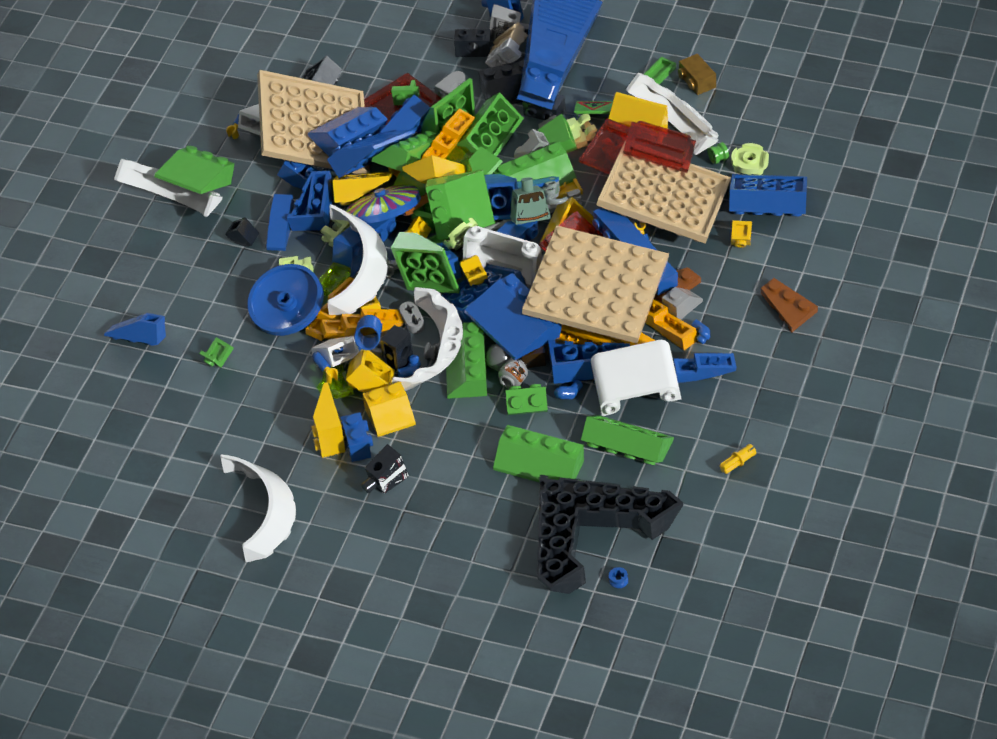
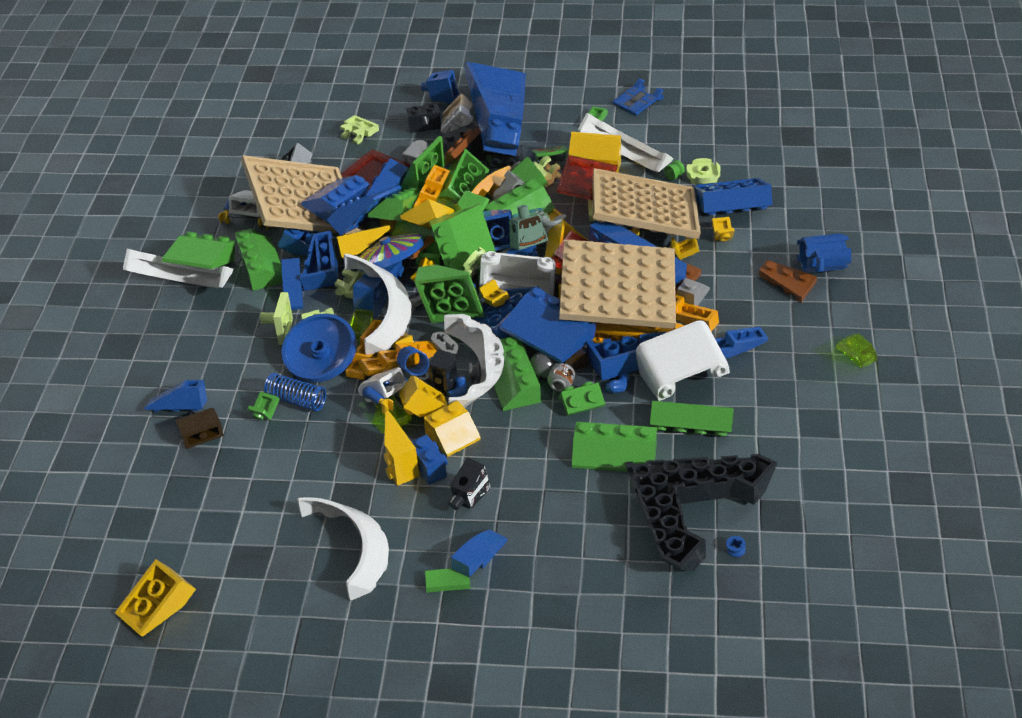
camera: 15 degrees left, 5 degrees down
black brick [225,217,259,246] -> none
bright green bracket [391,80,420,105] -> none
light grey torso [489,5,529,42] -> none
clear red piece [622,121,696,173] -> none
pearl gold brick [678,53,716,95] -> none
blue arm [691,319,710,344] -> none
yellow axle [719,444,756,474] -> none
none -> yellow slope [115,559,196,637]
none -> dark brown brick [175,407,224,449]
none -> bright green slope [234,229,283,291]
none -> yellowish green tile [260,292,293,345]
none -> blue piece [264,373,326,412]
none -> yellowish green plate [340,115,379,144]
none -> bright green tile [425,568,470,593]
none -> dark orange wing [444,127,482,166]
none -> blue slope [451,529,507,578]
none -> light orange slope [472,166,512,197]
none -> blue flag [612,79,664,116]
none -> yellow bracket [670,237,699,260]
none -> blue container [796,233,852,273]
none -> clear neon green slope [836,333,877,368]

